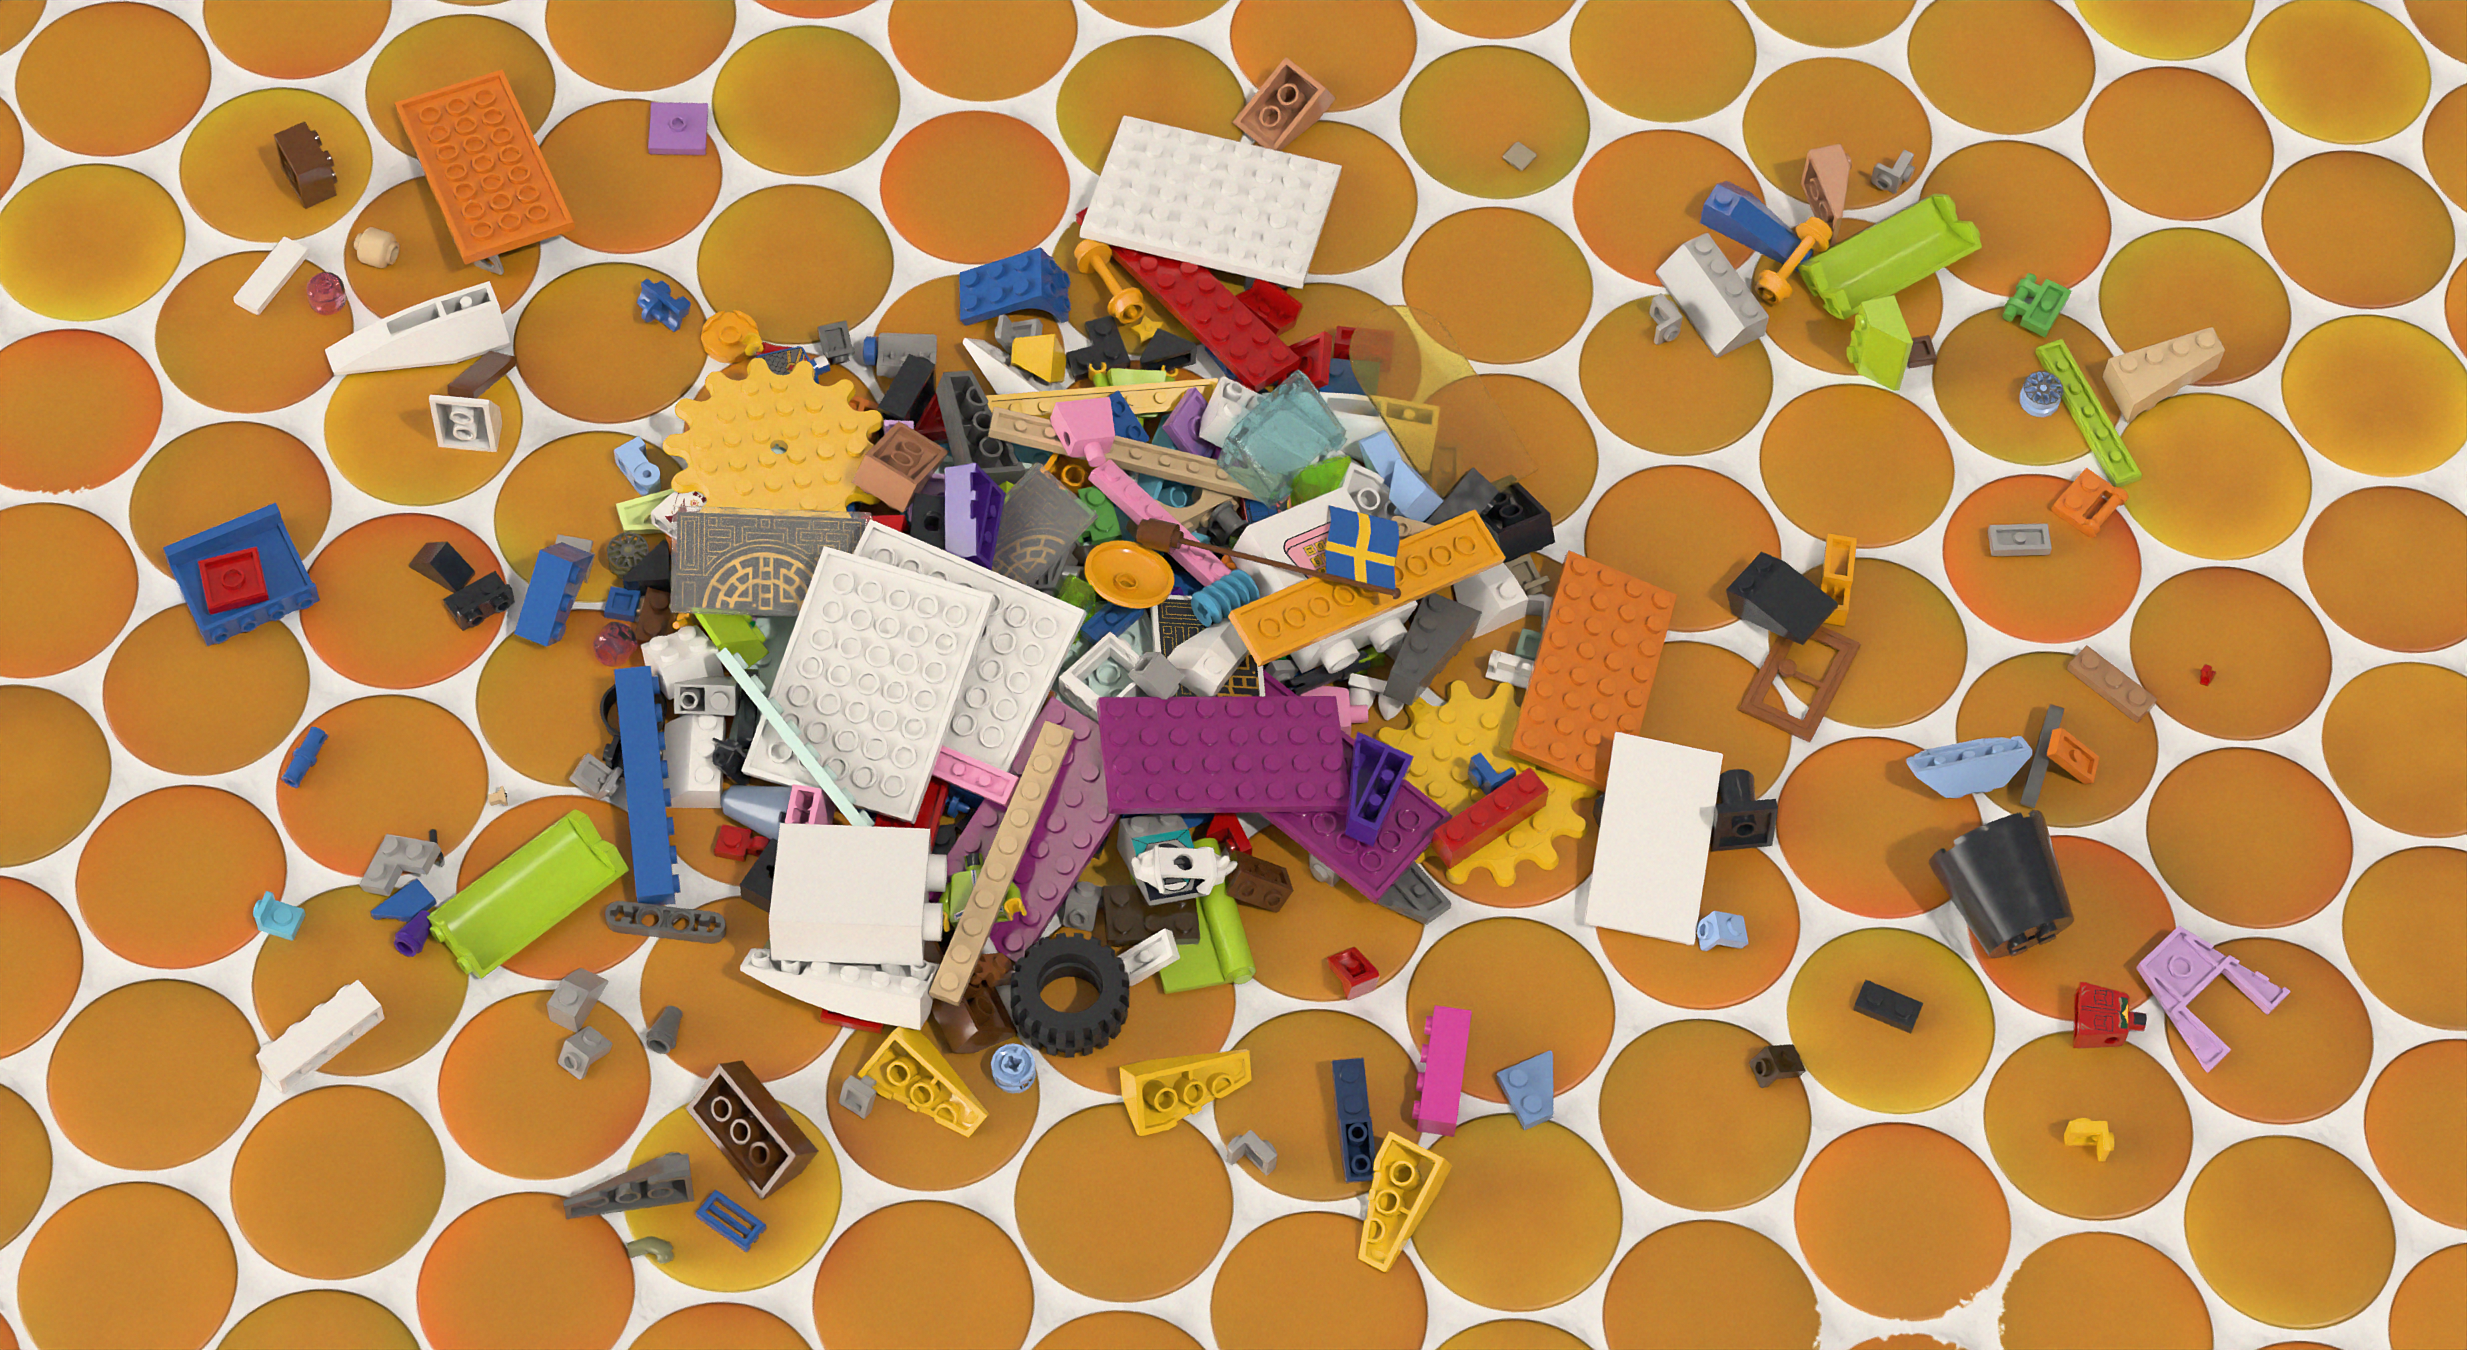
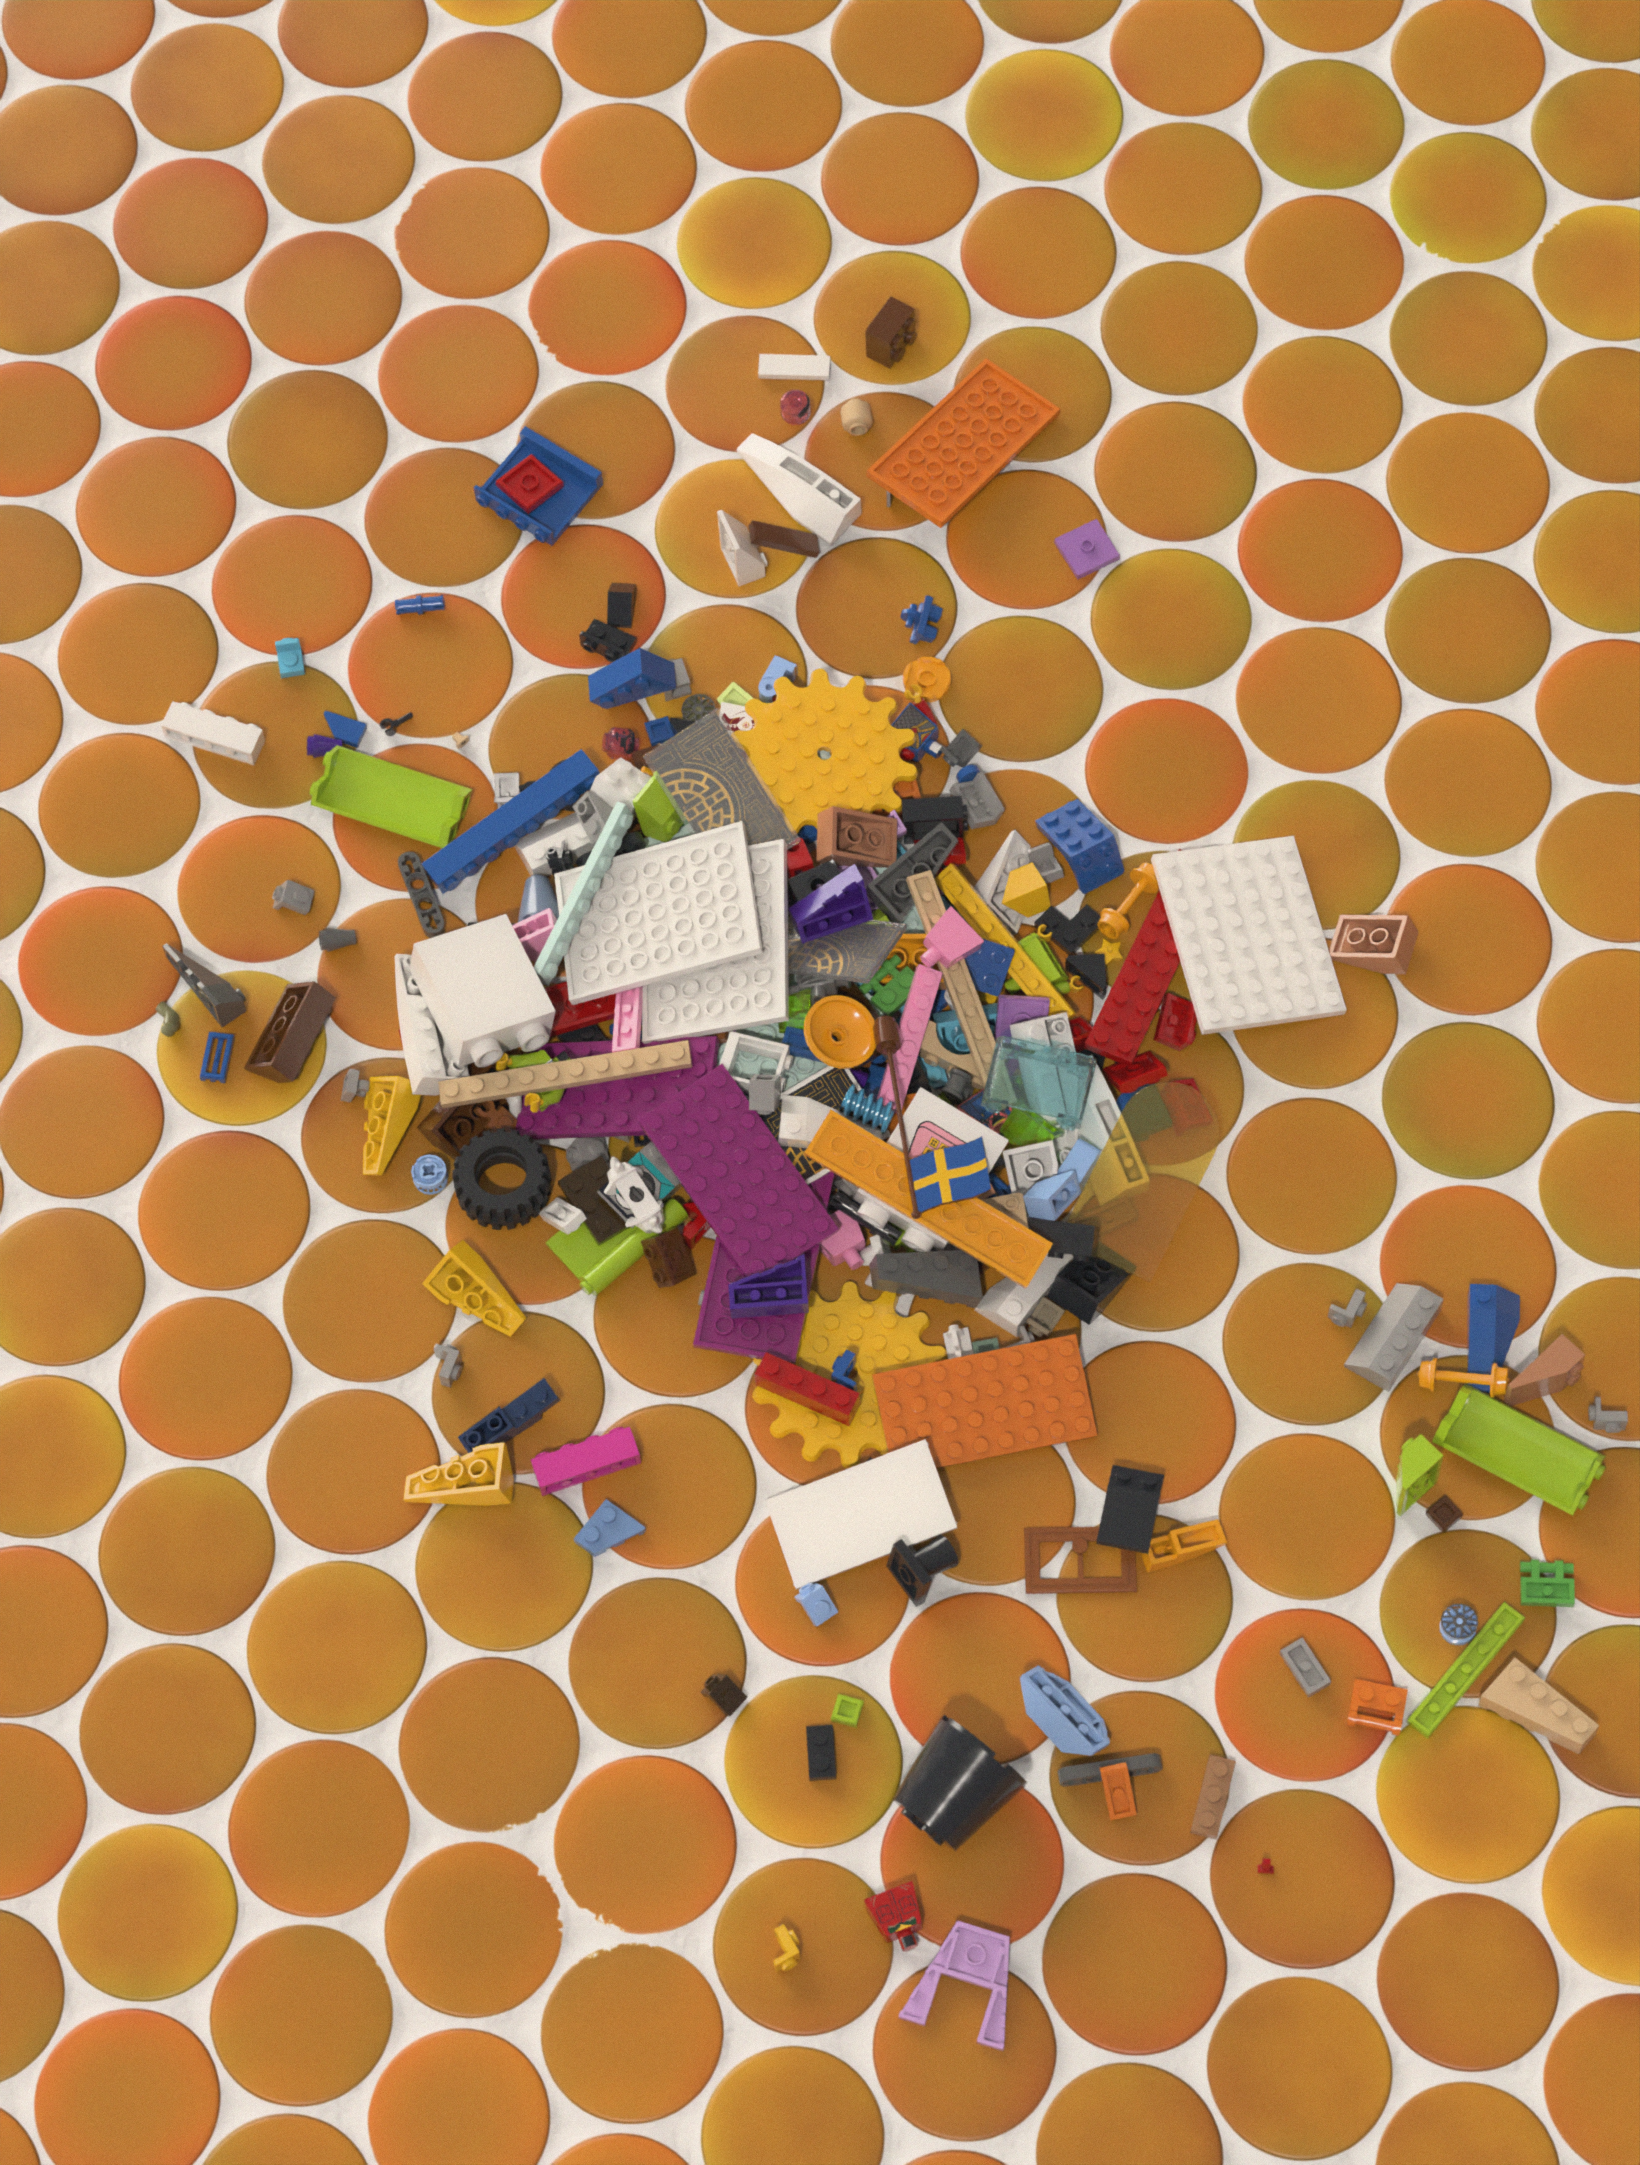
camera: 70 degrees right, 5 degrees up
light grey plate [359,834,441,896] -> none
light grey slope [547,967,608,1033] -> none
red plate [714,824,770,862] -> none
red slope [1327,946,1380,1001] -> none
dark grey wing [1369,861,1451,925] -> none
piece [1502,141,1537,171] -> none
none -> lime tile [831,1694,864,1728]

